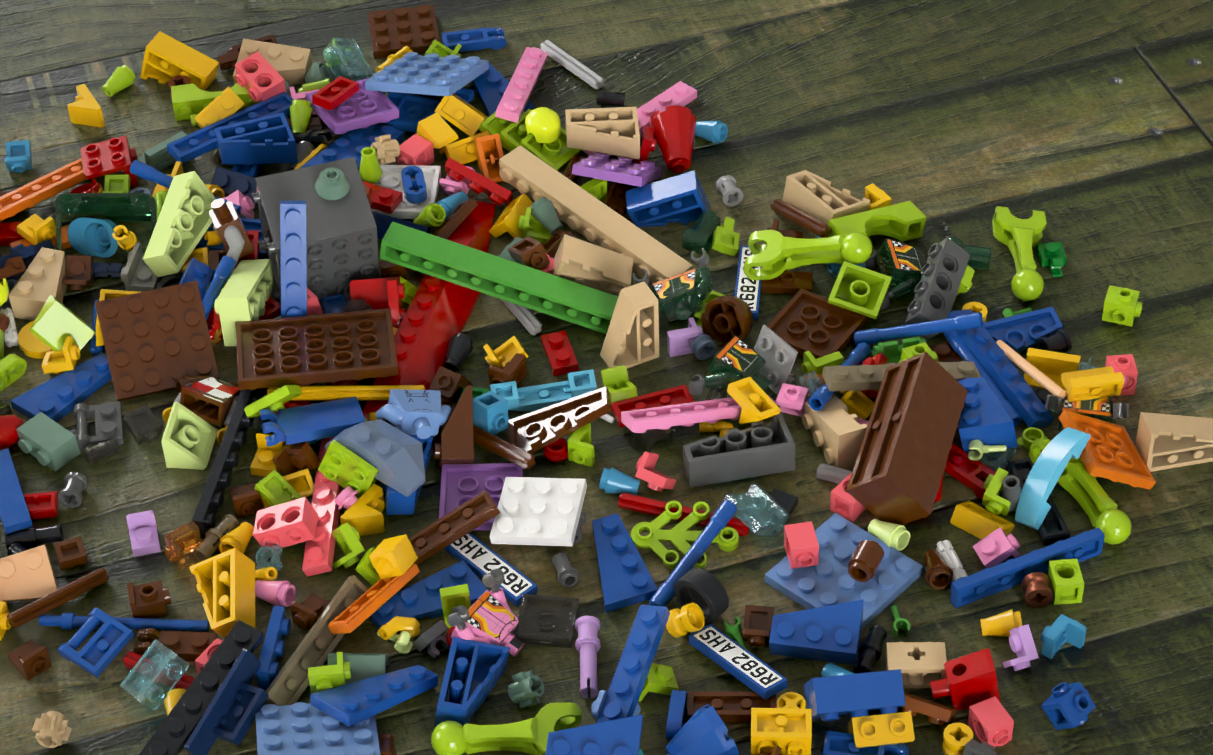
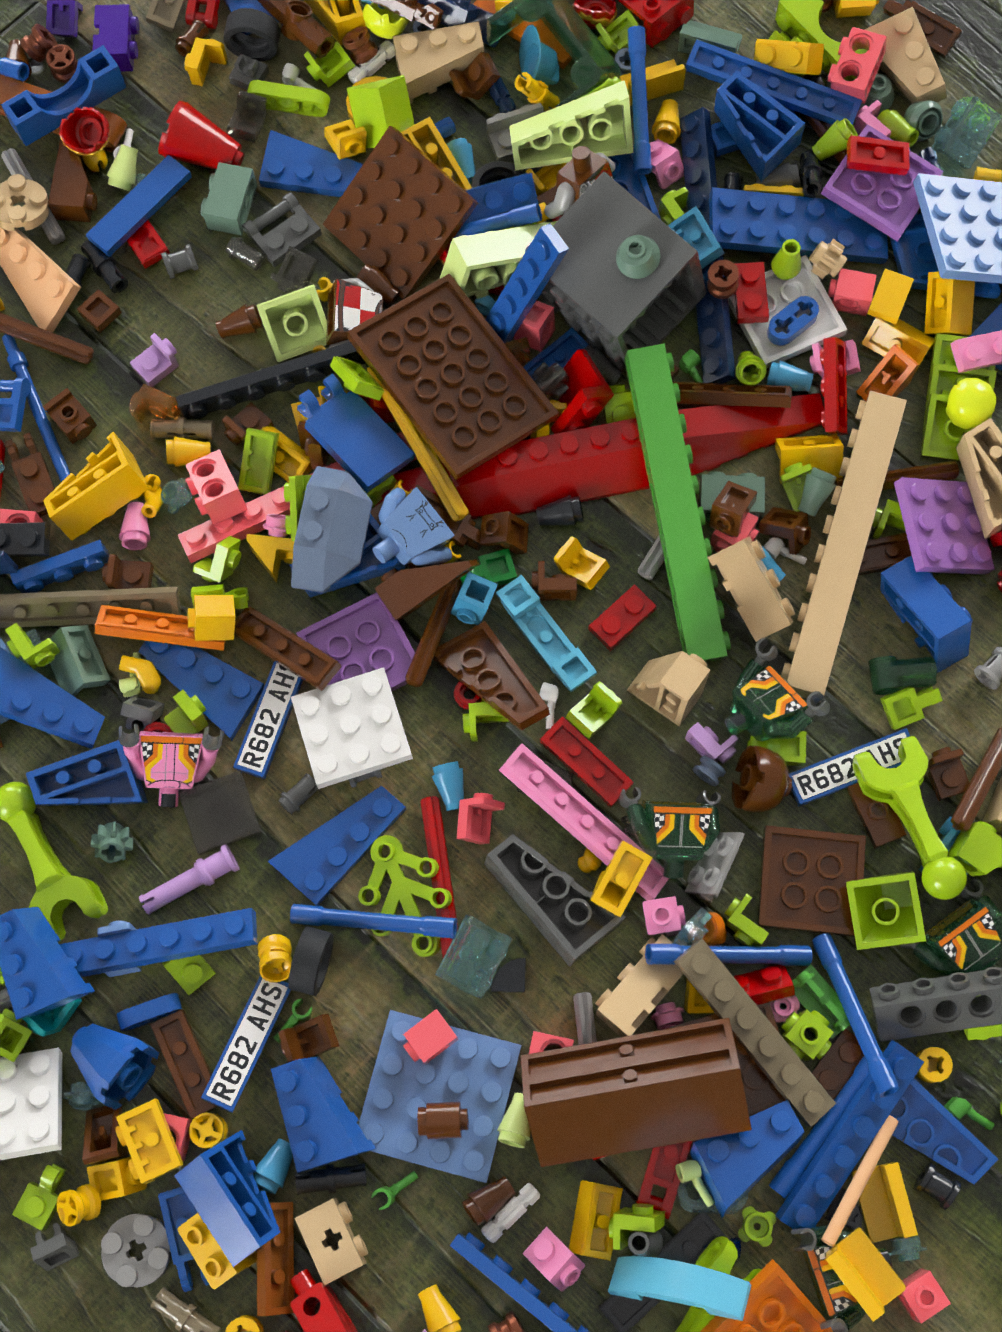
camera: 65 degrees right, 30 degrees up
none -> reddish brown cone [216,304,263,339]

